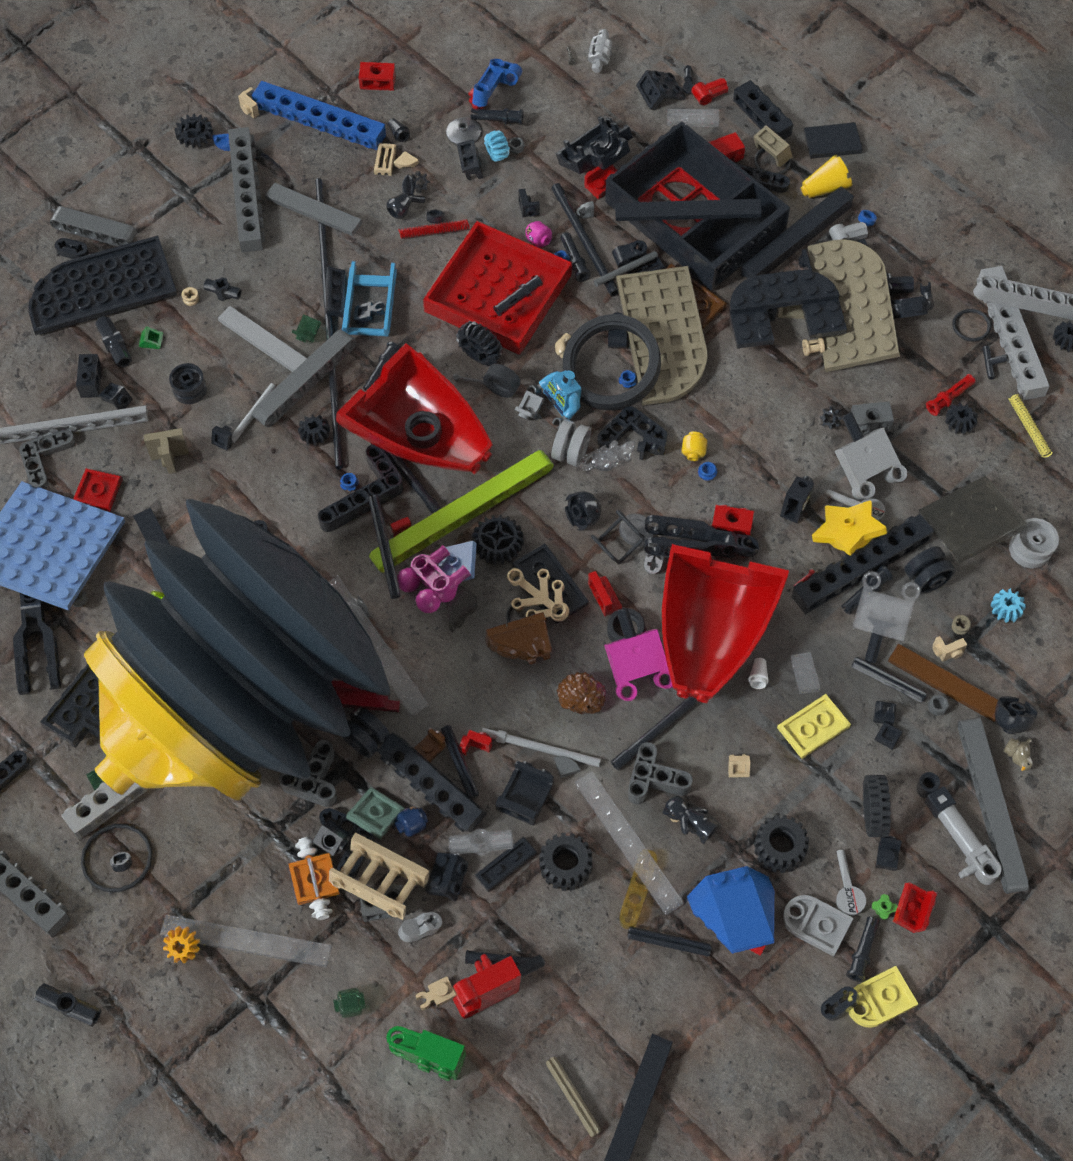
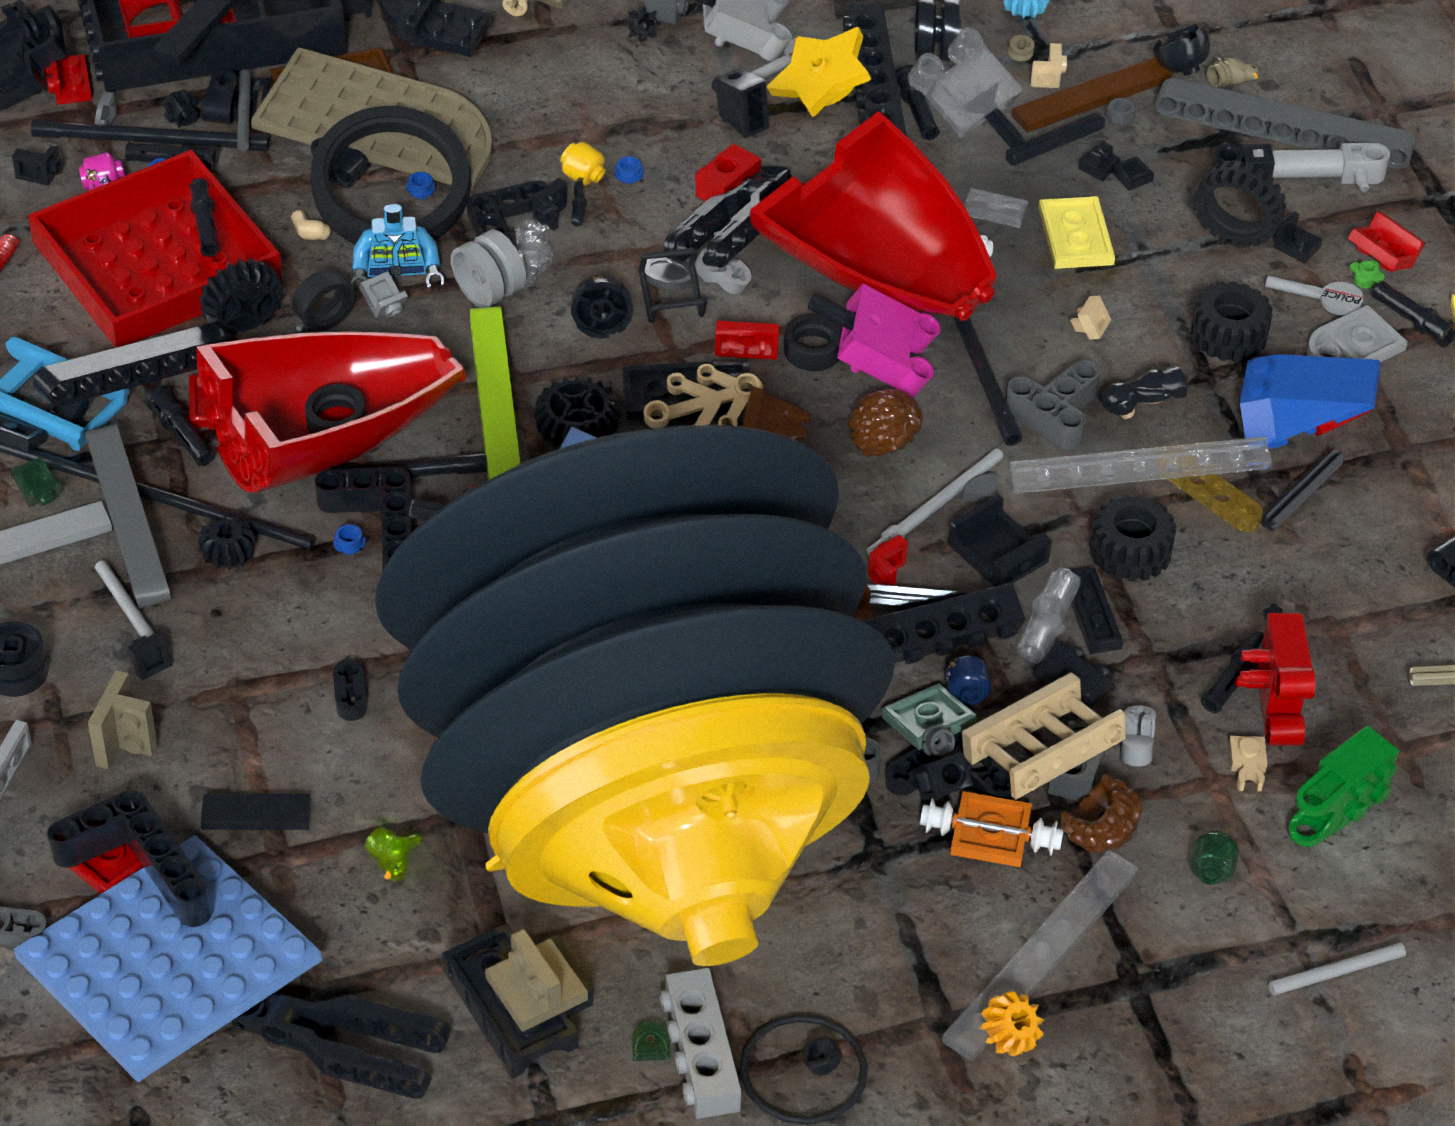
camera: 65 degrees left, 15 degrees down
none -> black beam [33,323,238,406]
none -> black beam [47,790,212,927]
none -> black gear [162,89,201,128]
none -> dark tan bracket [485,929,588,1032]
none -> black piece [571,177,587,227]
none -> dark grey plate [922,724,955,758]
none -> reddish brown hair [1060,774,1142,854]
none -> light grey bar [1269,942,1406,996]

